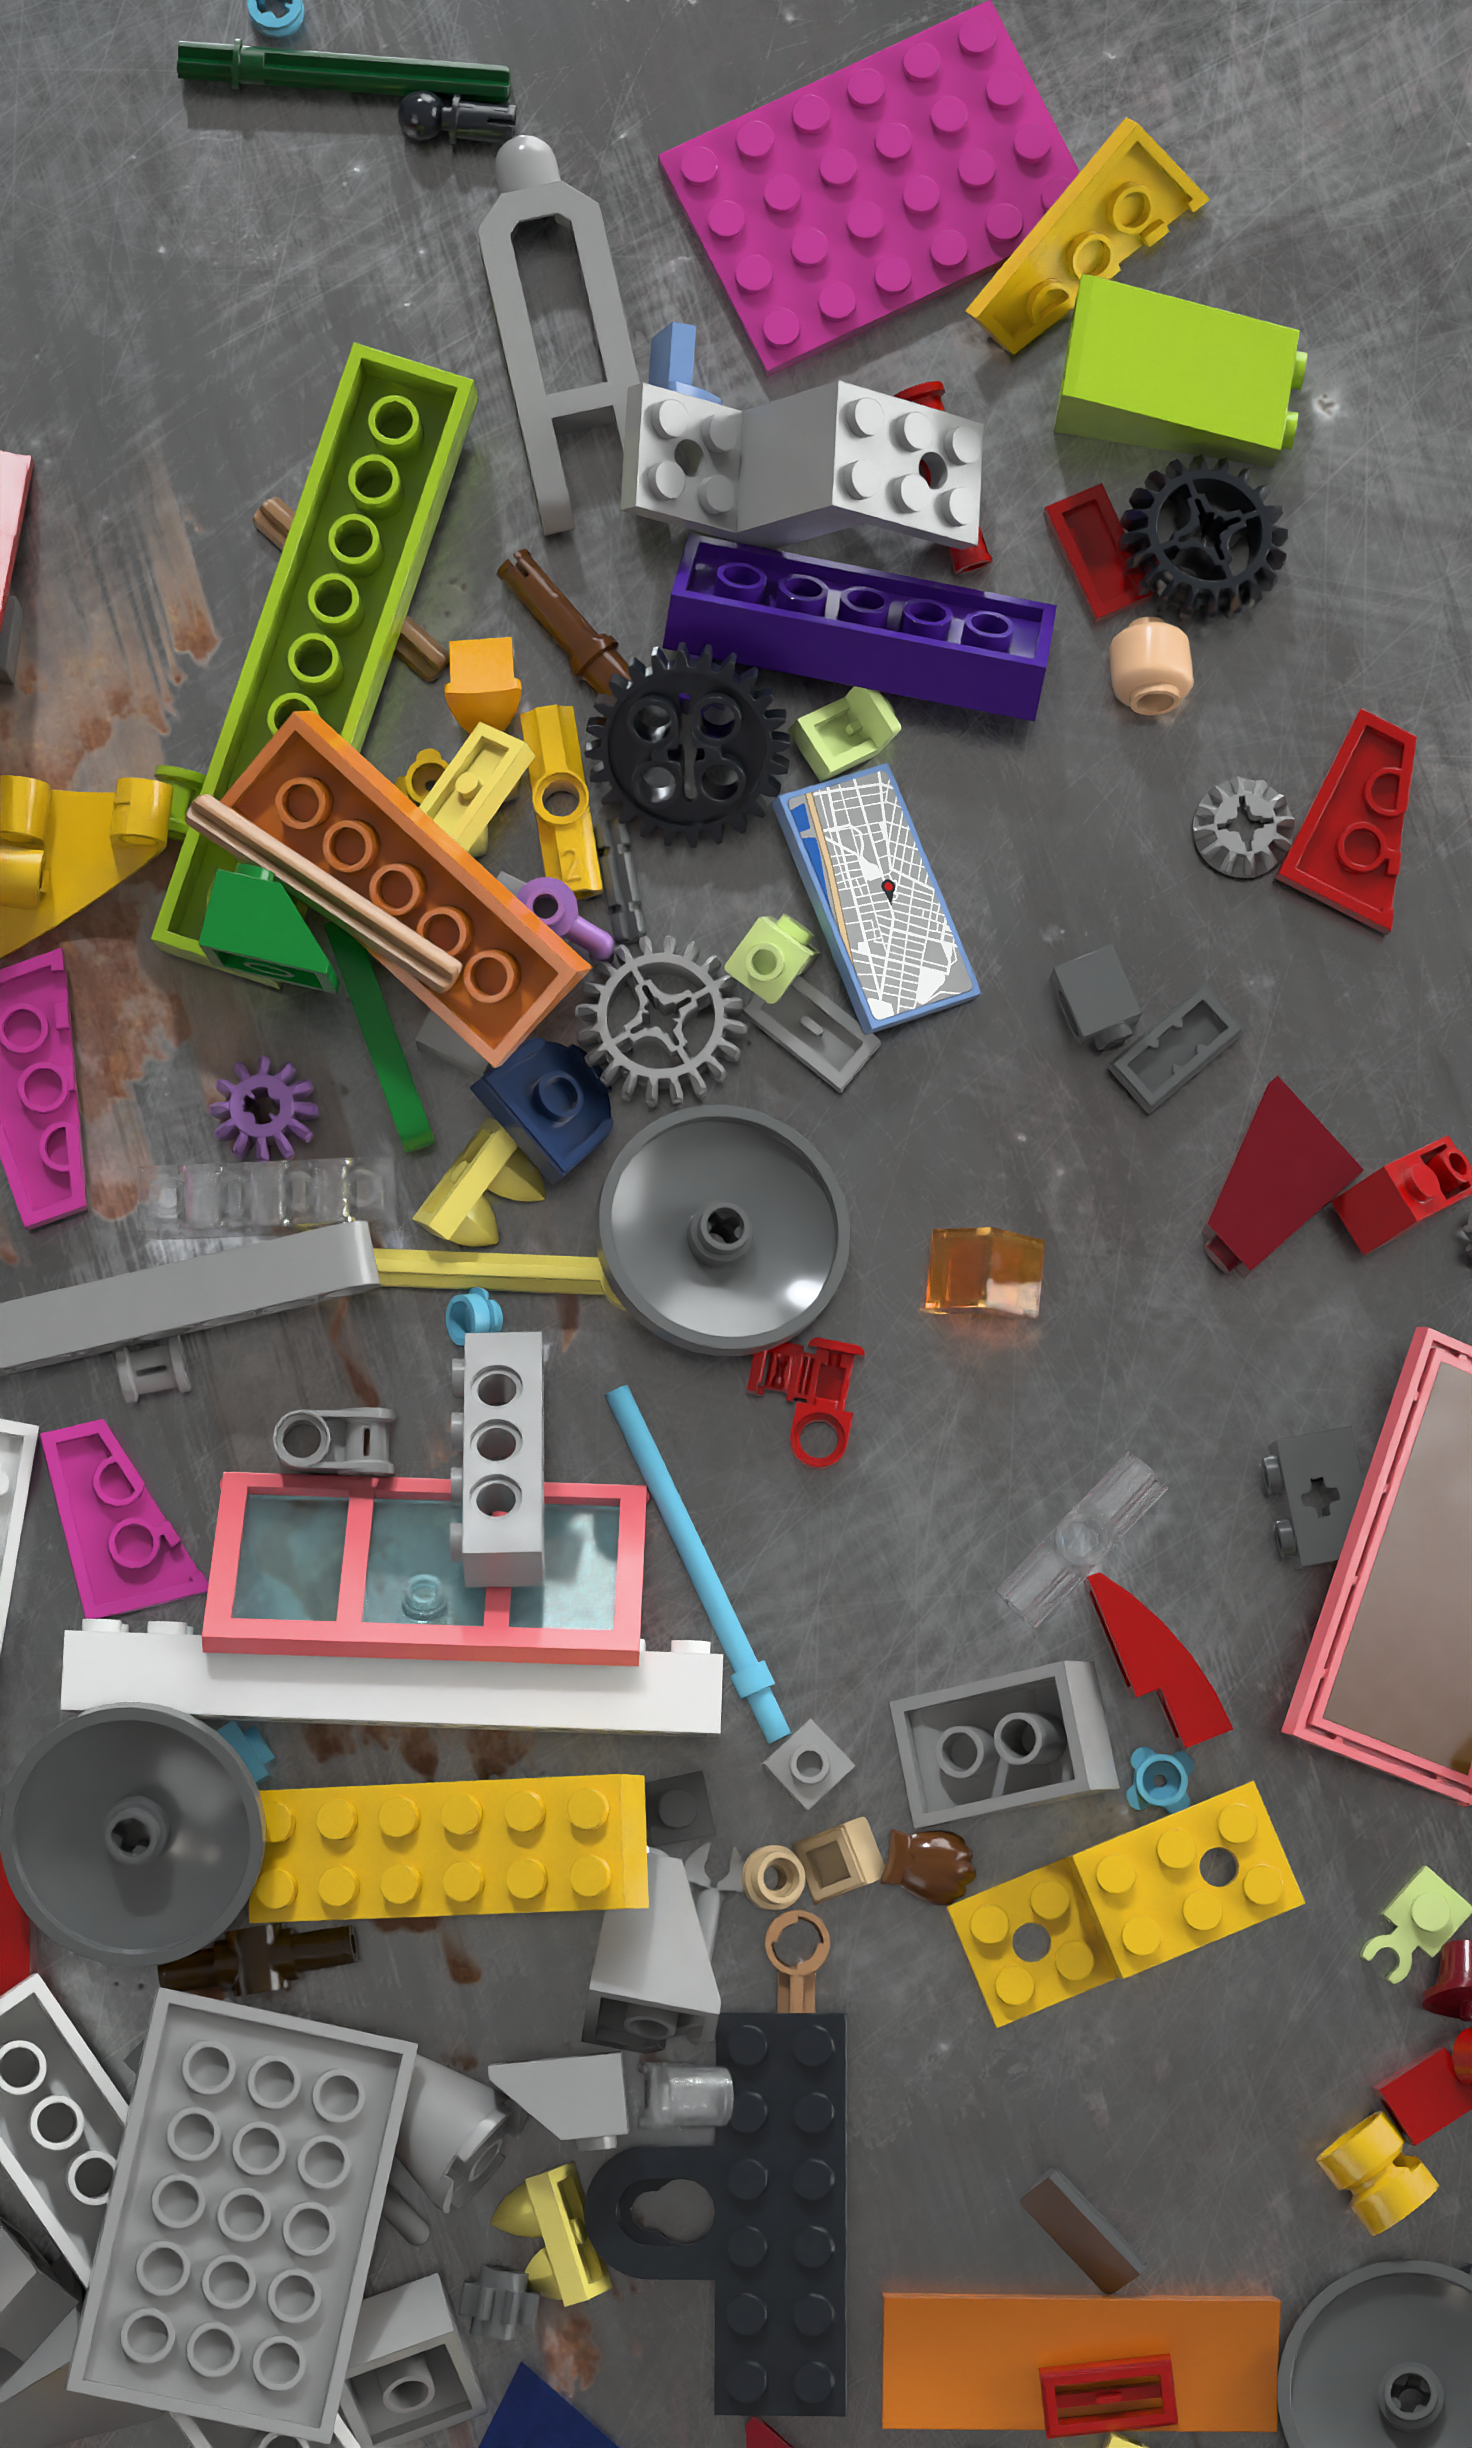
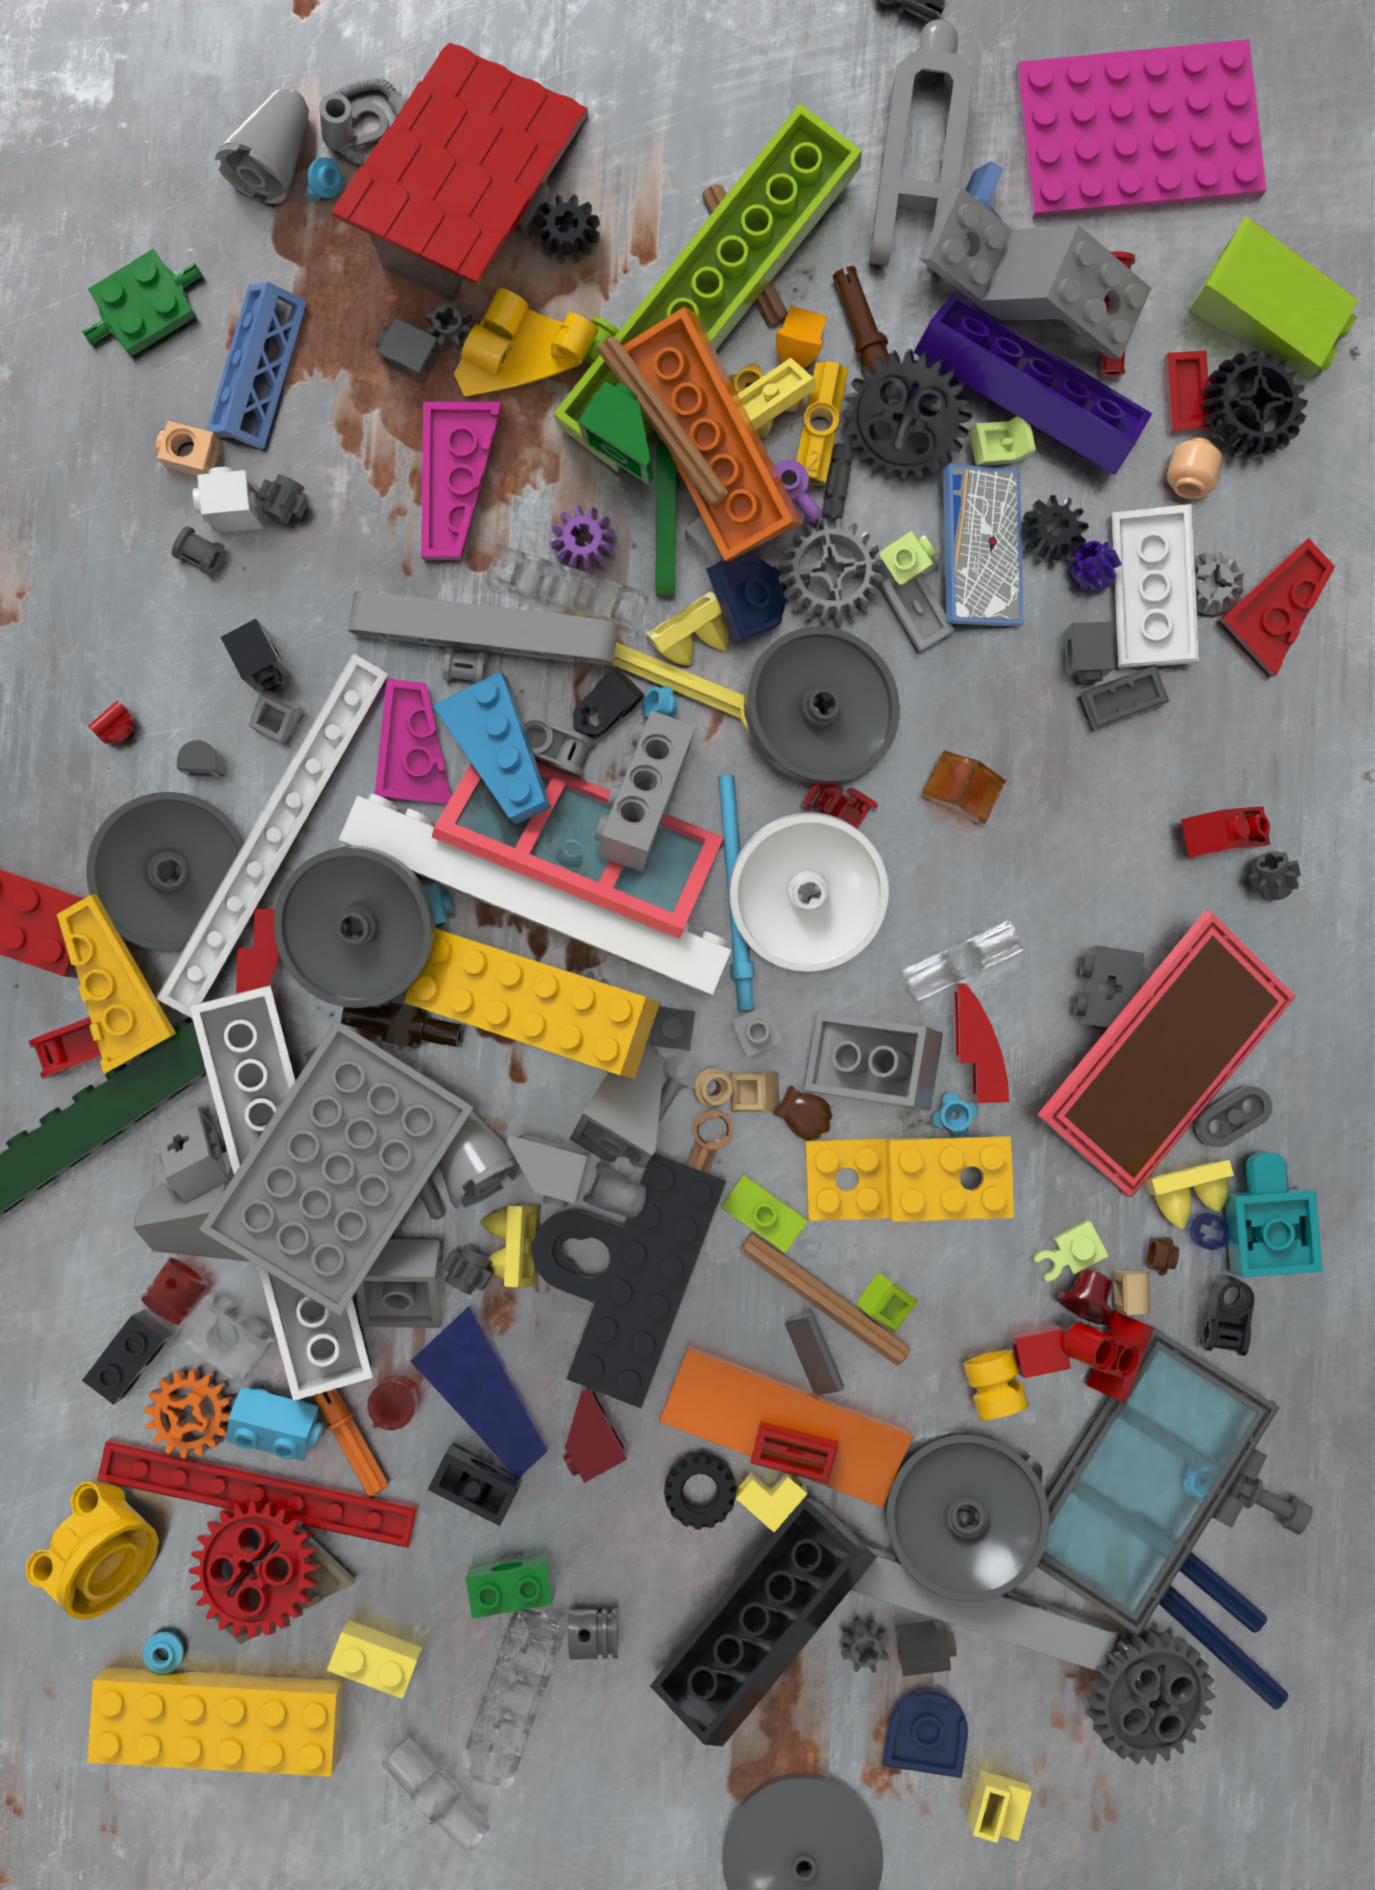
camera: 25 degrees right, 5 degrees up
yellow wing [965,117,1210,355] -> none
dark red slope [1201,1075,1364,1279] -> none
none -> dark azure wing [432,671,551,824]
none -> black gear [535,194,600,264]
none -> black piece [573,667,645,740]
none -> lime plate [721,1174,808,1254]
none -> white dish [729,813,889,972]
none -> medium nougat axle [741,1234,910,1366]
none -> lime slope [856,1273,918,1333]
none -> black gear [1020,495,1089,564]
none -> dark purple gear [1069,541,1122,590]
none -> white tile [1112,504,1200,669]

